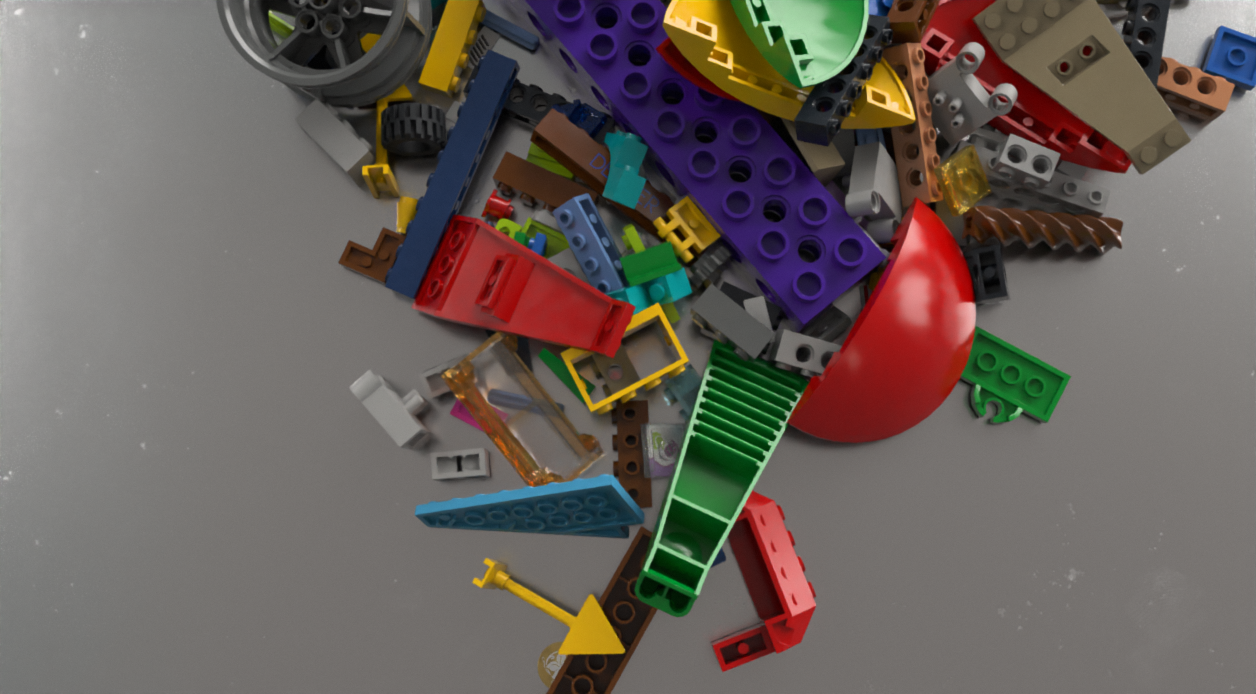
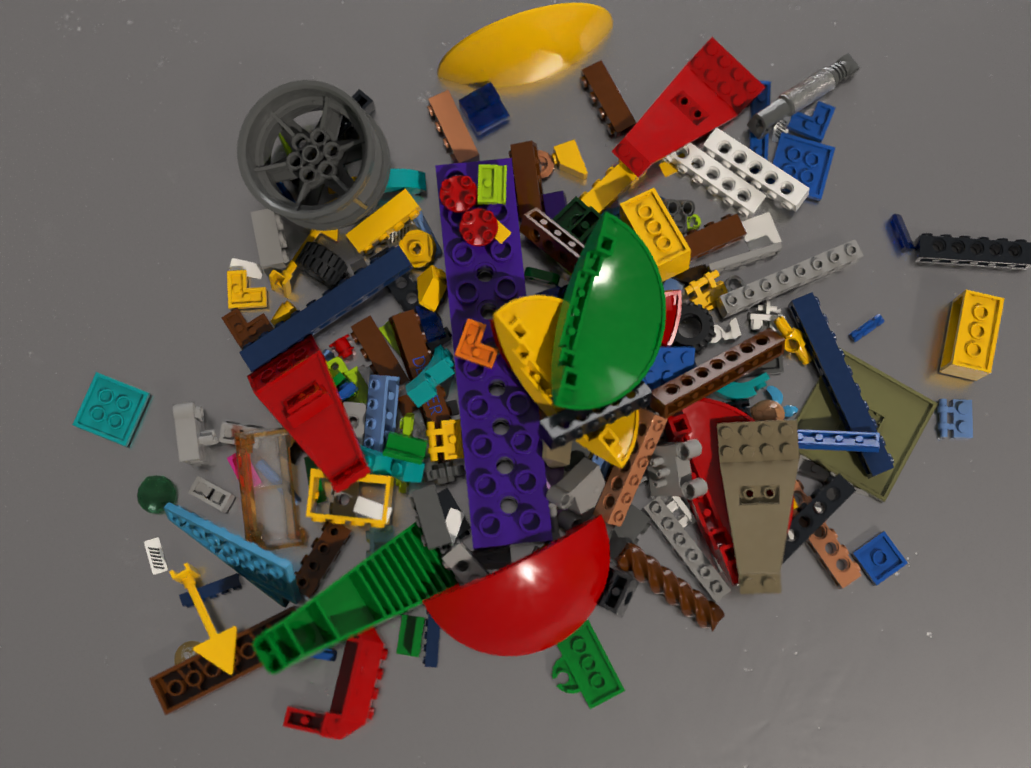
camera: 25 degrees right, 0 degrees up
clear tile [641,423,687,478] -> none
clear yellow plate [933,144,992,217] -> none
light grey brick [992,133,1061,190] -> none
none -> teal plate [72,372,150,447]
none -> clear green dish [137,475,176,514]
none -> white sticker [144,537,168,575]
none -> dark blue piece [179,573,243,608]
none -> yellow plate [227,270,268,310]
none -> white sticker [229,258,263,279]
none -> white sticker [353,496,392,523]
none -> green panel [396,614,426,657]
none -> reddish brown tile [398,394,419,417]
none -> yellow plate [399,230,436,268]
none -> yellow slope [417,265,447,312]
none -> dark blue piece [423,609,440,667]
none -> orange plate [455,318,499,369]

